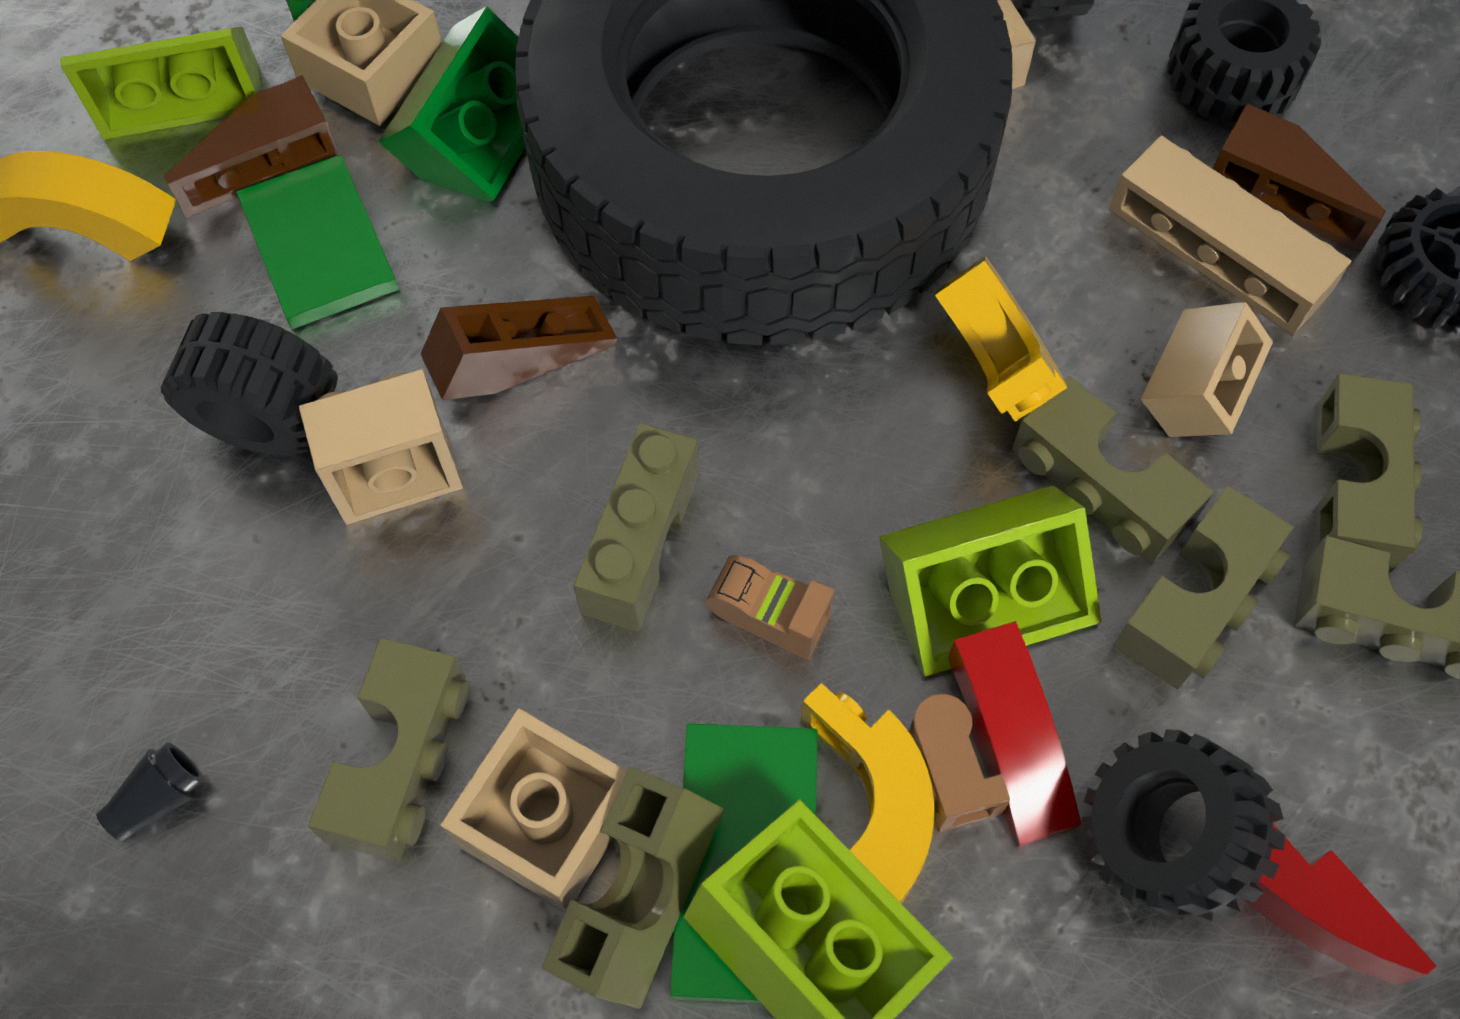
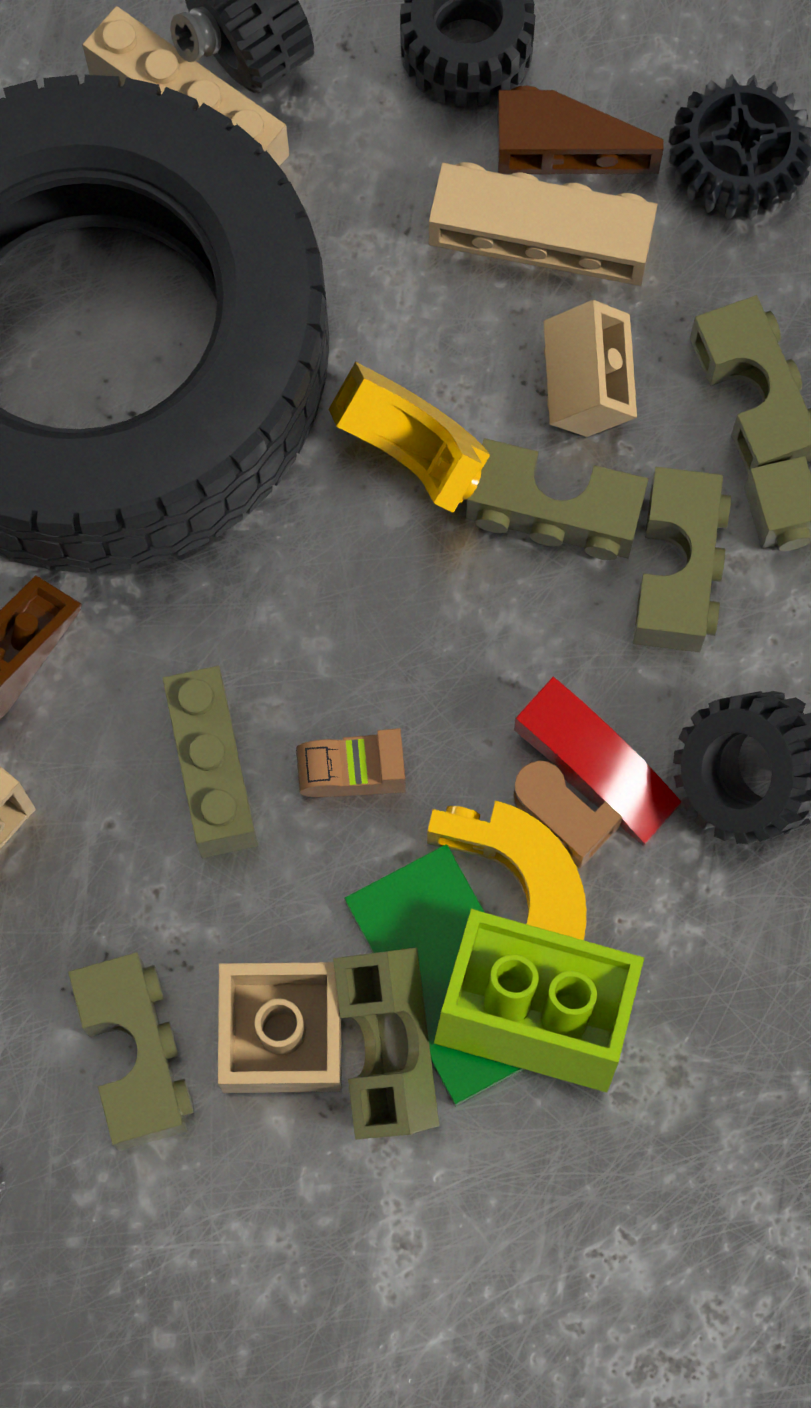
camera: 30 degrees left, 10 degrees up
lime slope [879,485,1102,677] -> none

